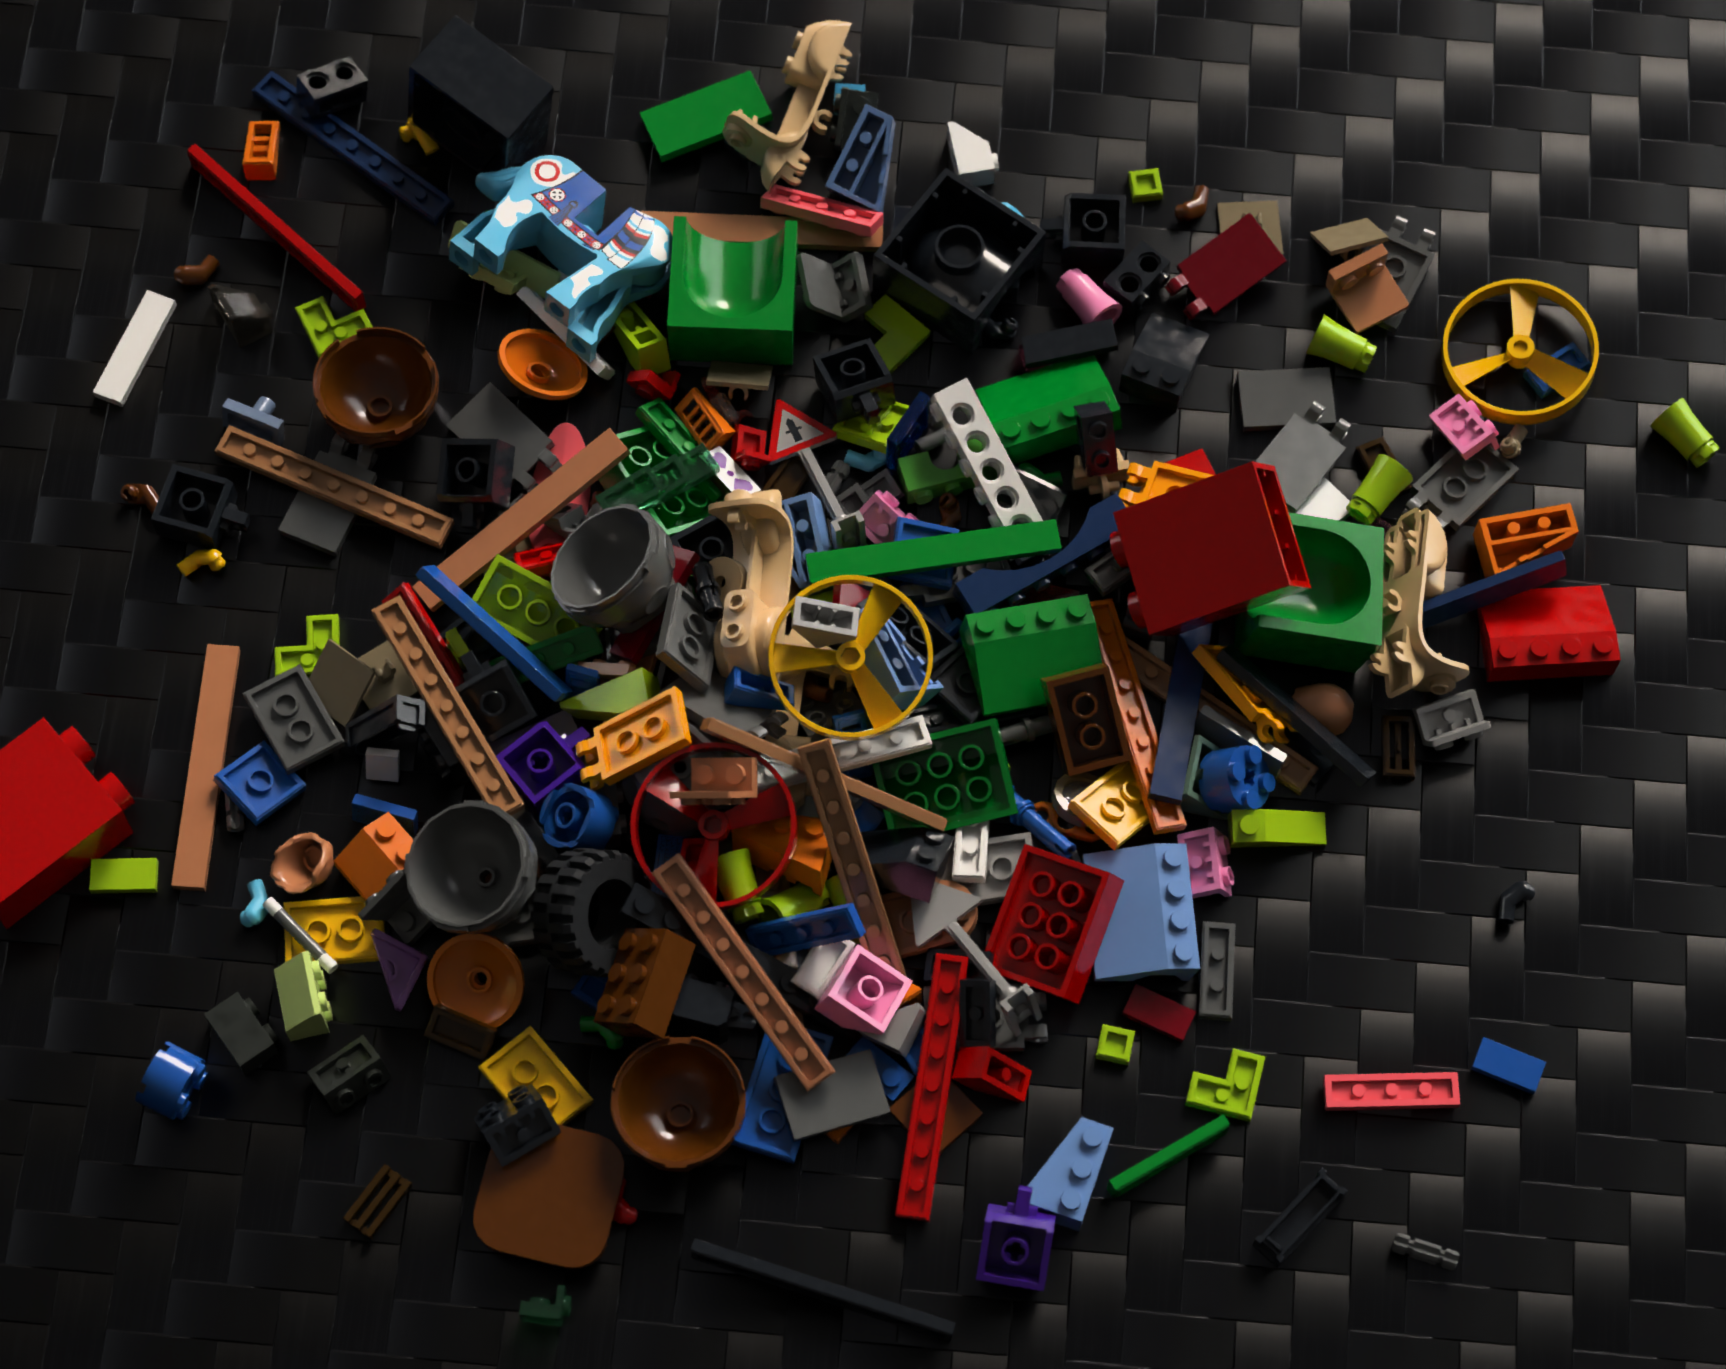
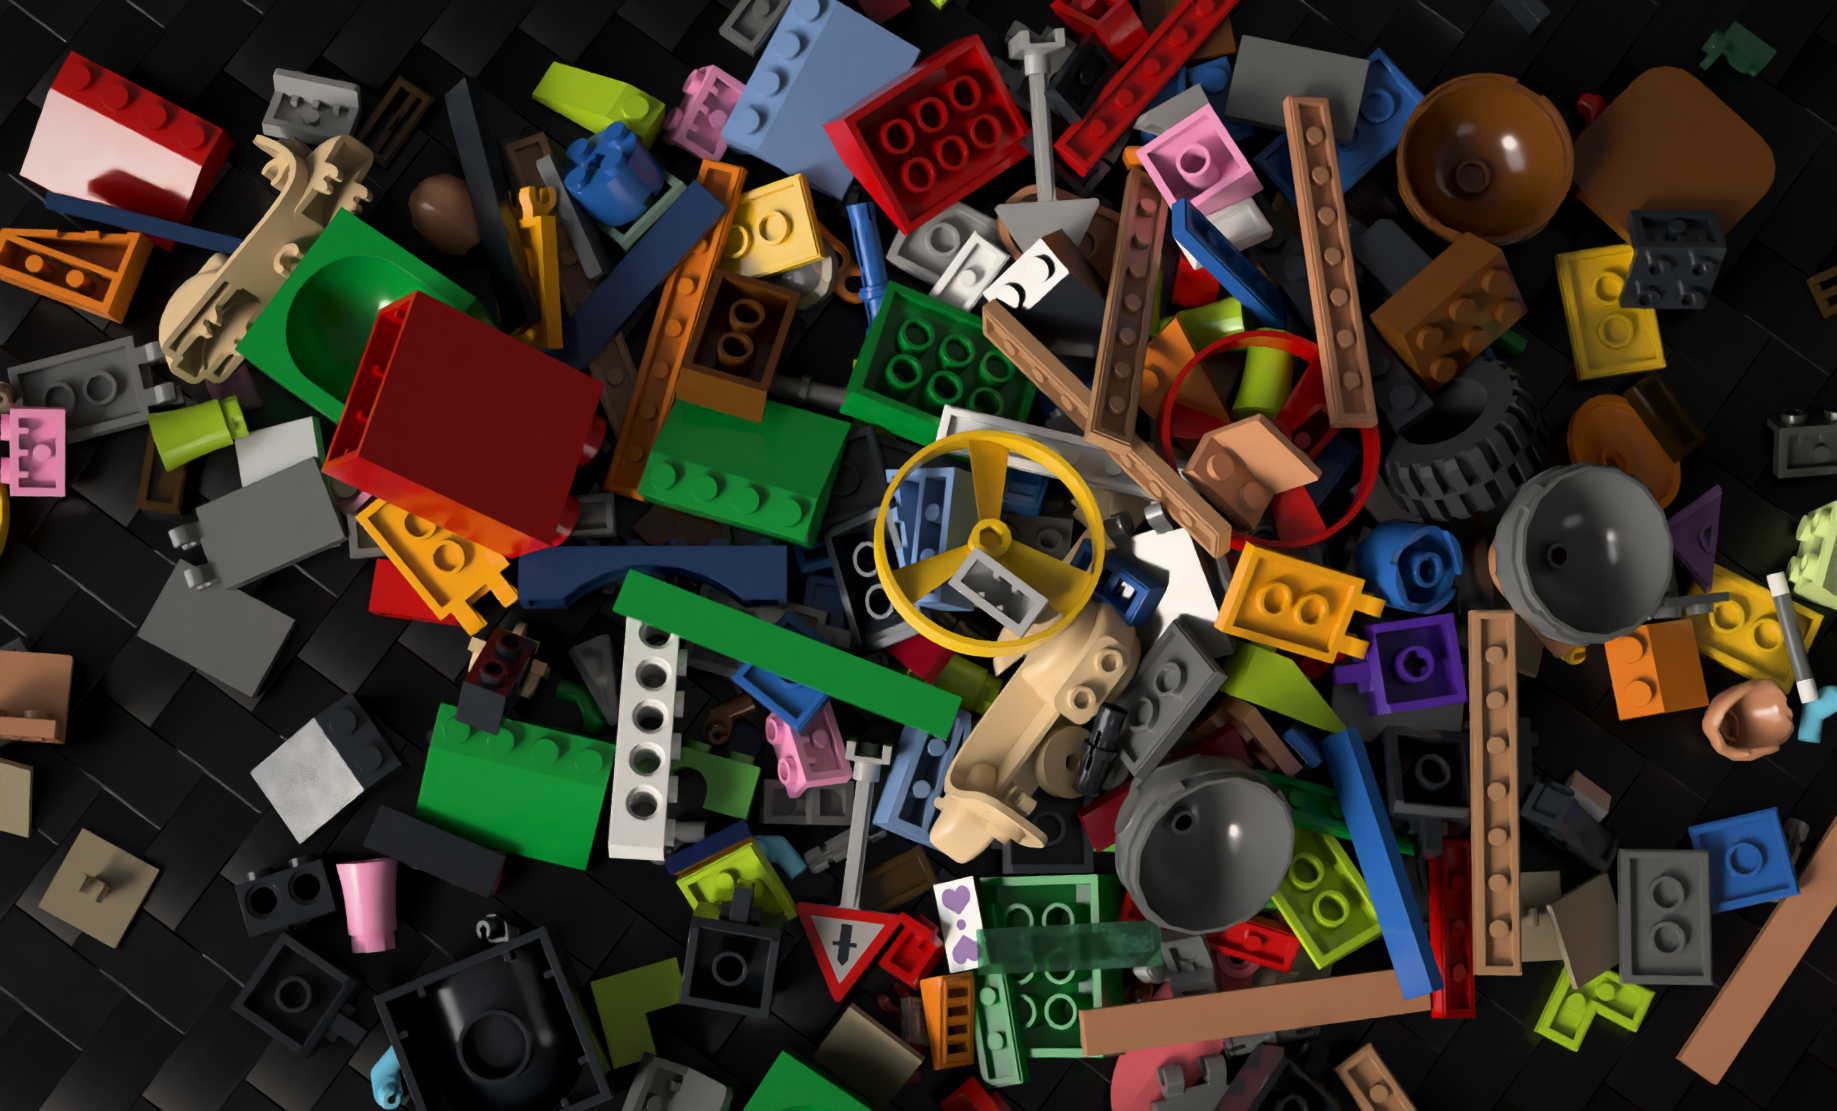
camera: 150 degrees left, 15 degrees up
blue tile [352,794,418,837] -> none
lime tile [445,628,470,670] -> none
lime tile [1128,168,1163,203] -> none
dark red tile [1164,213,1287,321] -> none
reddish brown arm [1174,185,1209,222] -> none
lime plant [1306,314,1377,373] -> none

